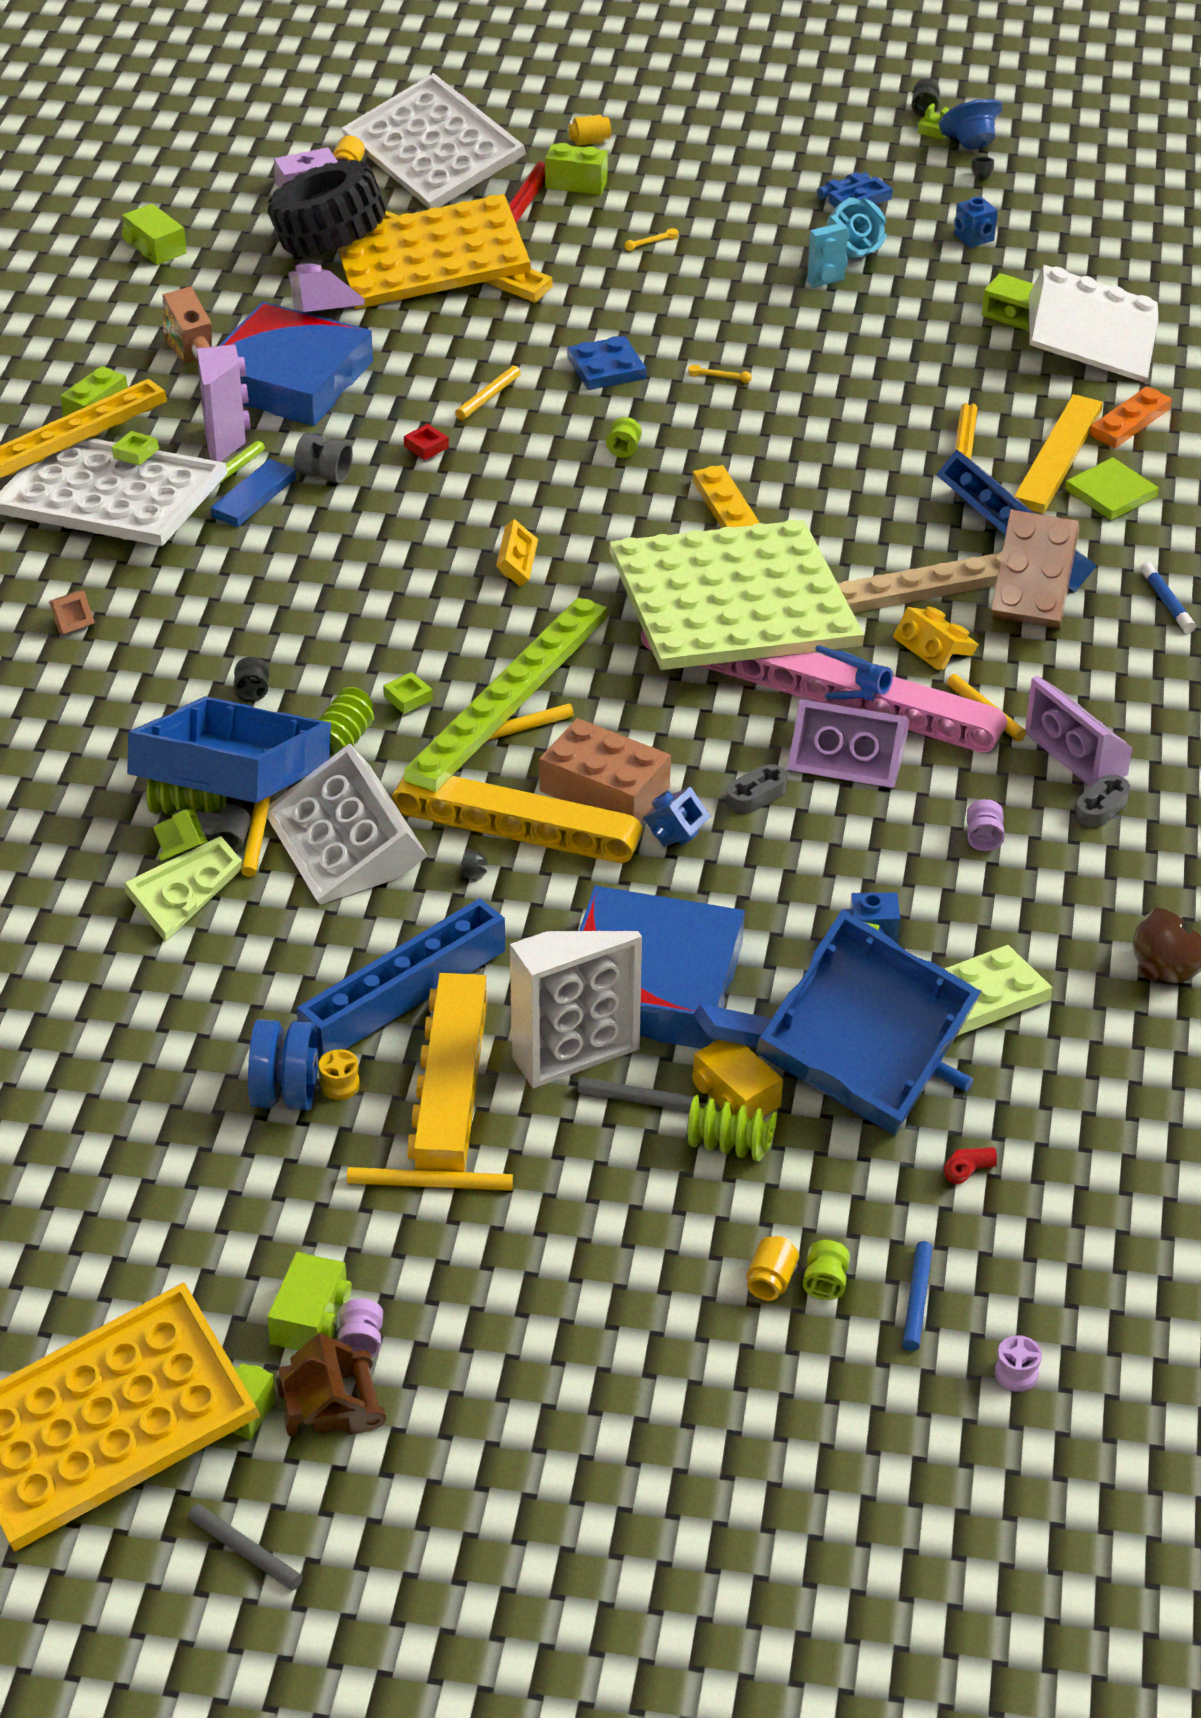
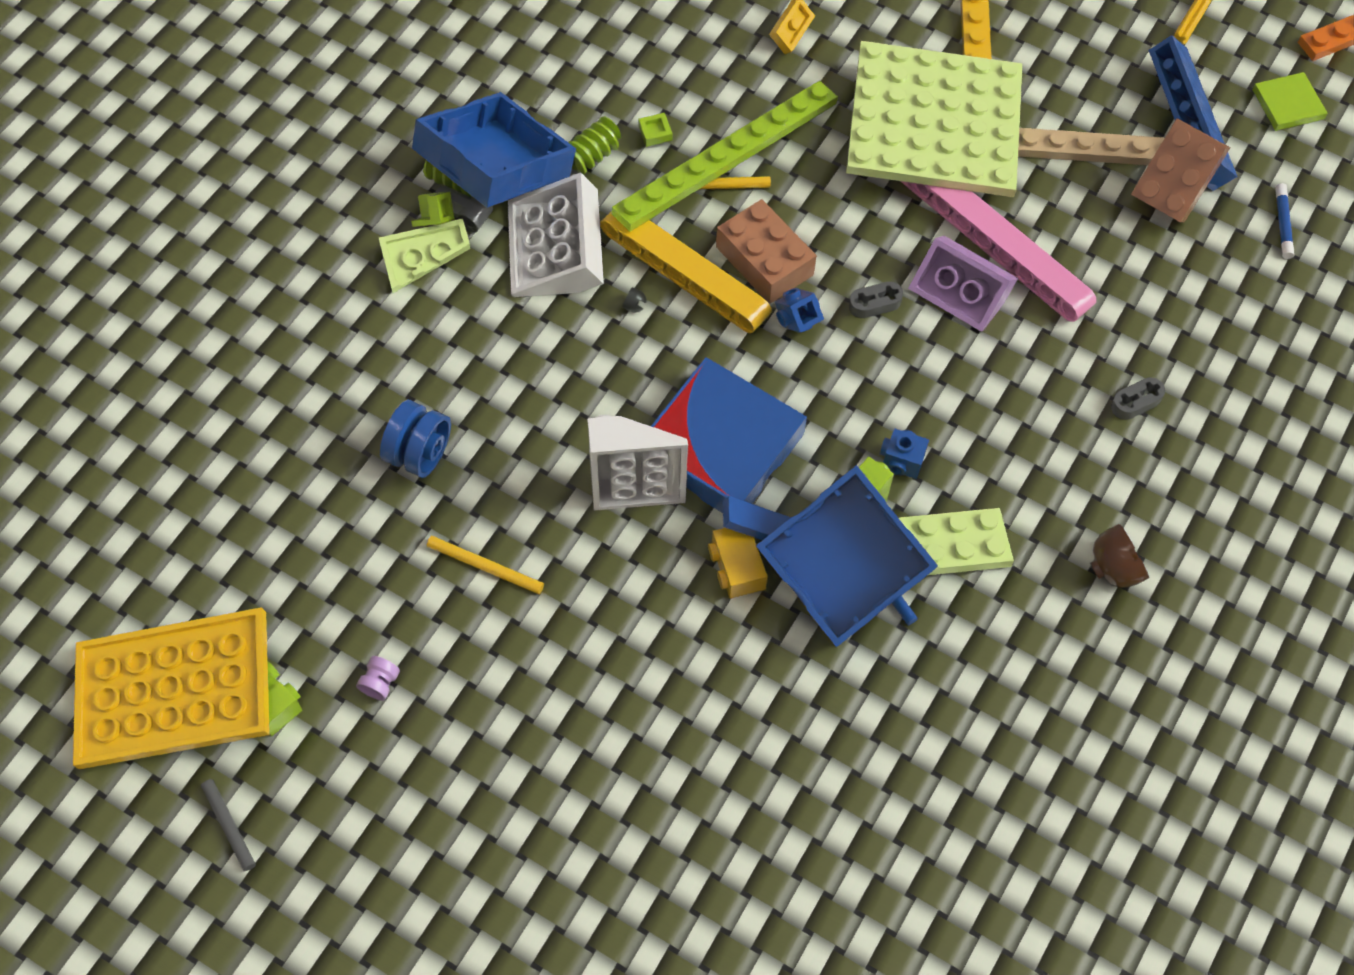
camera: 20 degrees right, 20 degrees up
pearl dark grey wheel [233,657,270,702] -> none
yellow bar [241,796,271,877] -> none
lime brick [267,1252,352,1350] -> none
reddish brown piece [276,1333,386,1436] -> none
blue brick [296,898,506,1059] -> none
yellow wheel [318,1049,360,1100] -> none
yellow brick [407,973,487,1172] -> none
dark grey bar [578,1077,694,1112] -> none
lime piece [687,1095,777,1162] -> none
yellow brick [746,1236,799,1301] -> none
lime wheel [803,1240,850,1301] -> none
blue plant [815,645,893,701] -> none
yellow bracket [893,606,979,671] -> none
blue bar [902,1241,933,1351] -> none
red arm [944,1147,997,1184] -> none
yellow bar [947,674,1026,742] -> none
lavender wheel [967,799,1004,851] -> none
lavender wheel [995,1336,1042,1392] -> none
yellow tile [1015,394,1103,514] -> none
lavender slope [1025,676,1132,787] -> none

